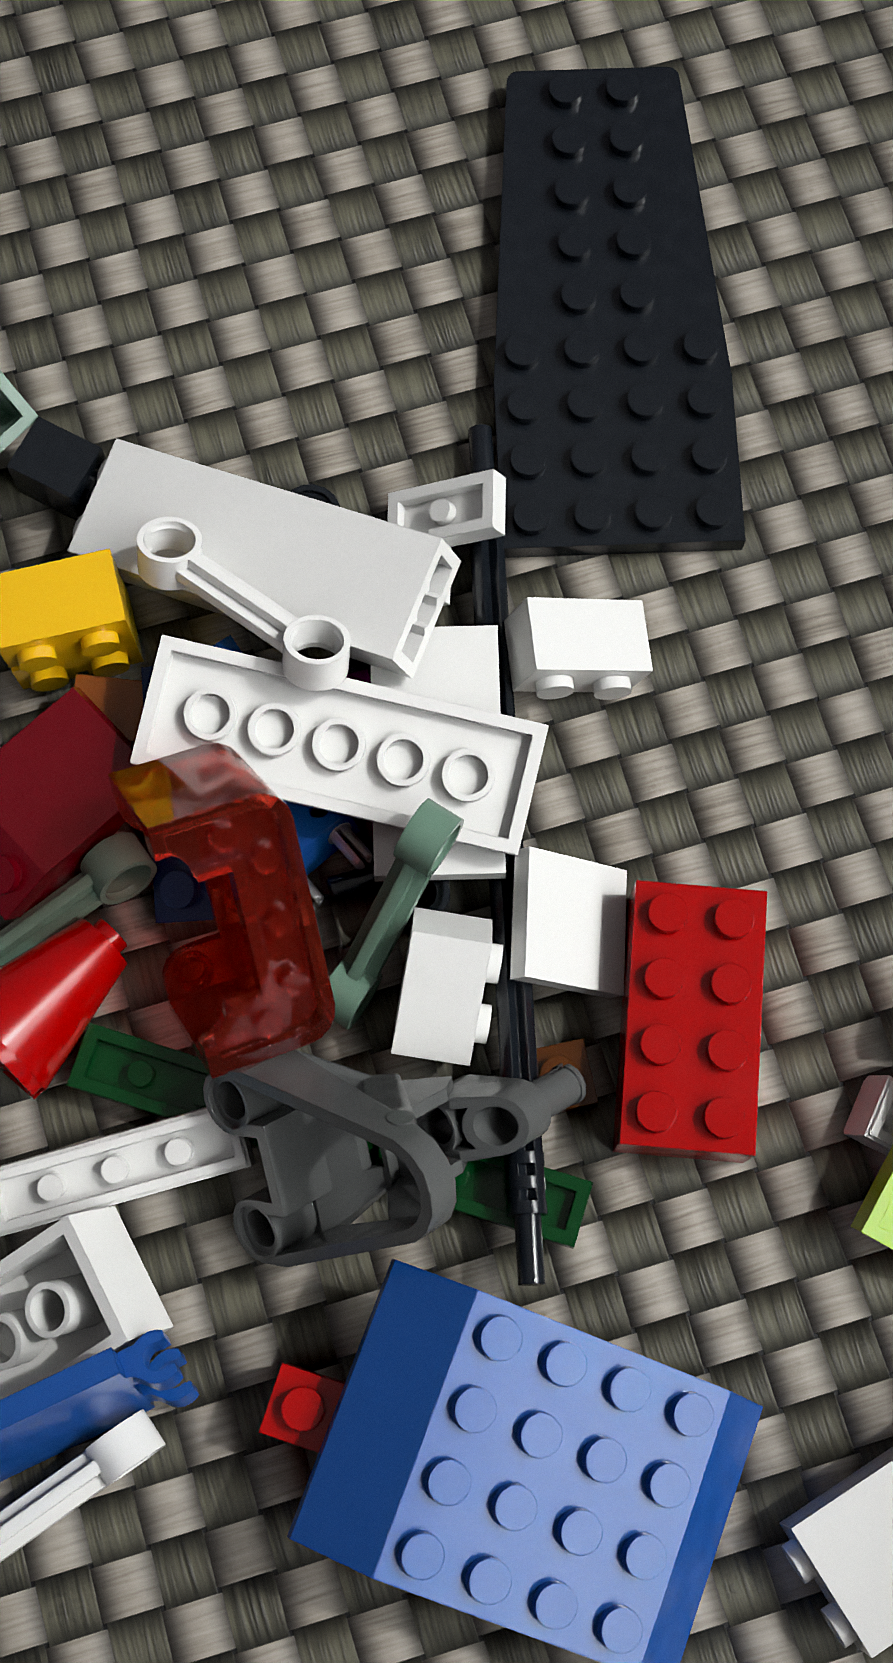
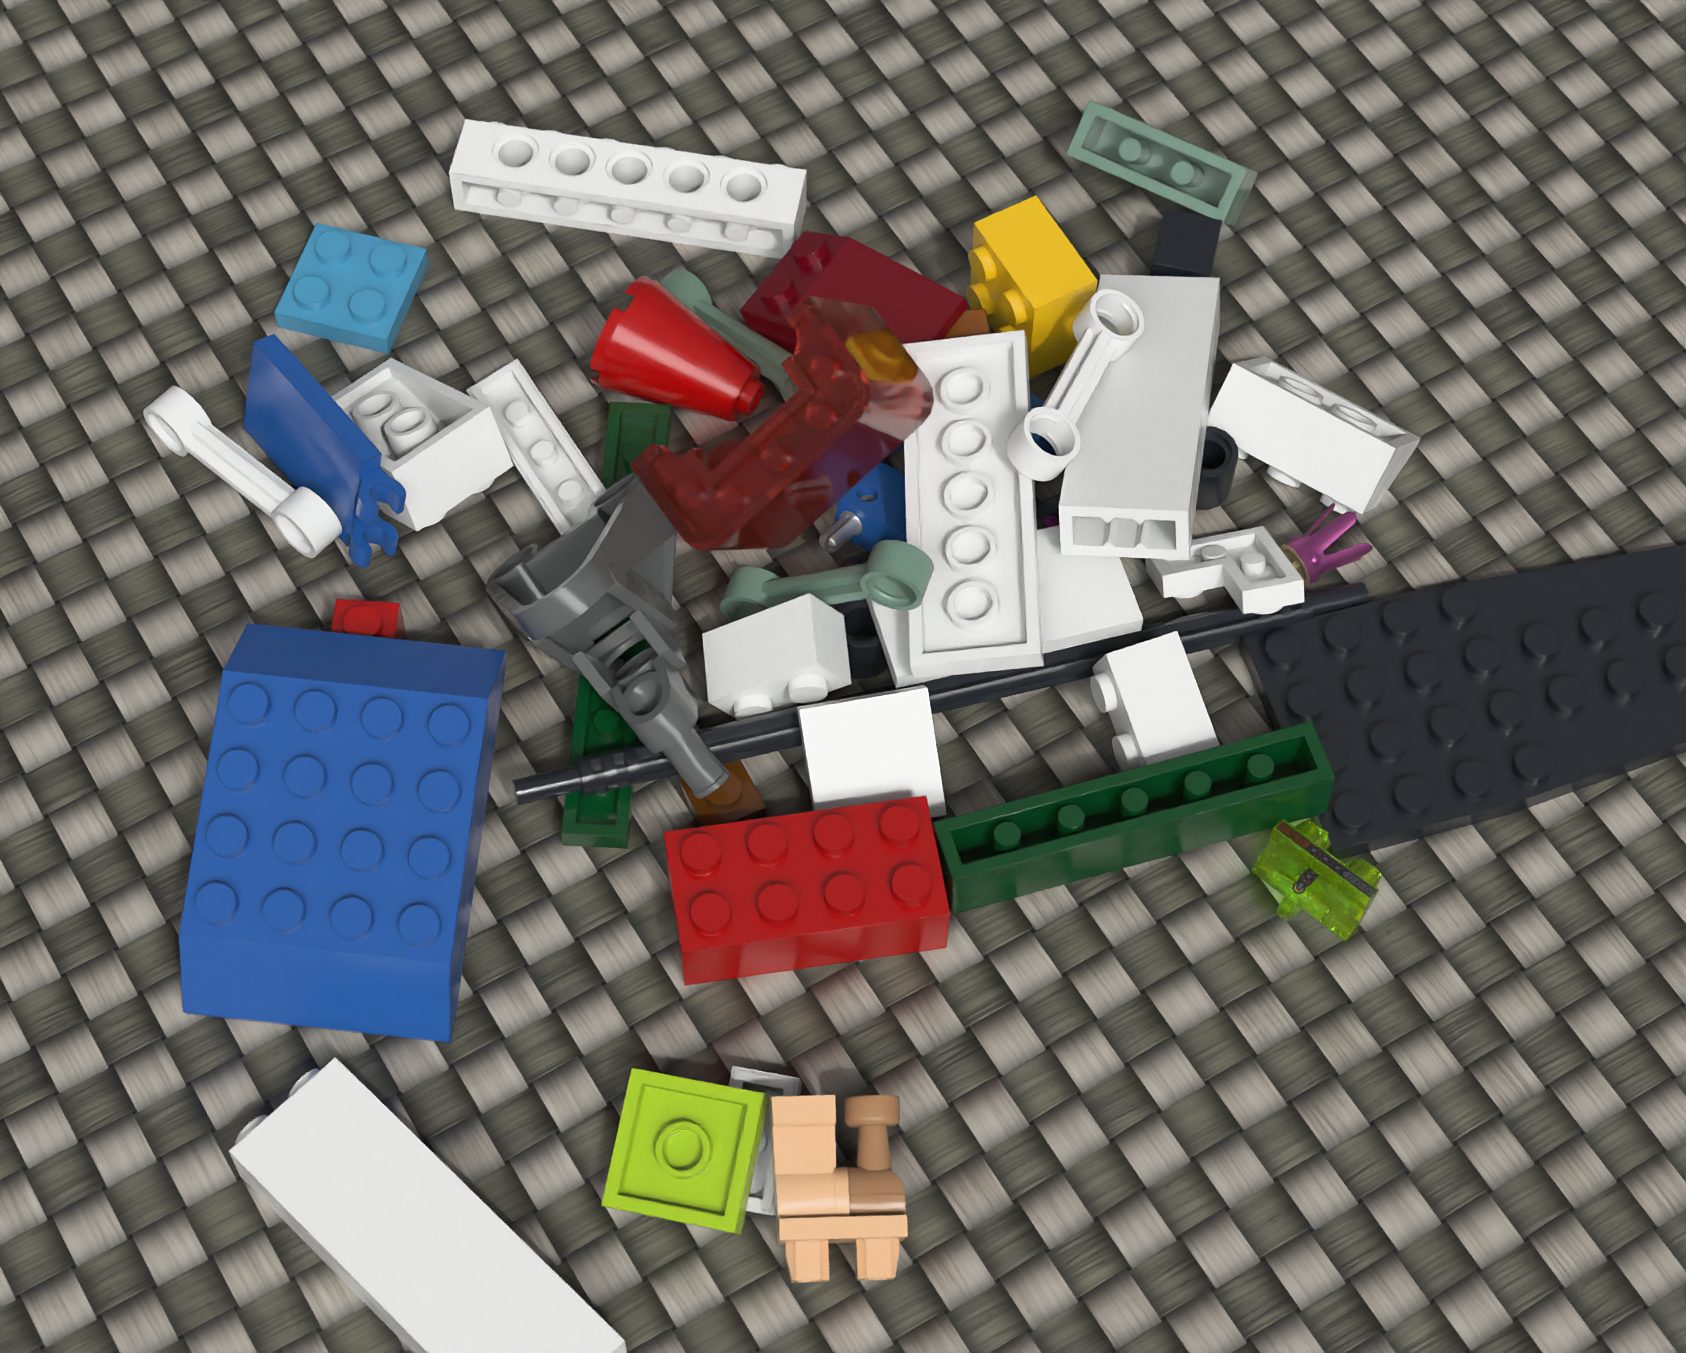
camera: 75 degrees right, 15 degrees down
none -> dark green brick [933,721,1335,915]
none -> white slope [1207,356,1421,514]
none -> clear neon green hips [1251,819,1381,941]
none -> flat silver piece [1280,502,1373,587]

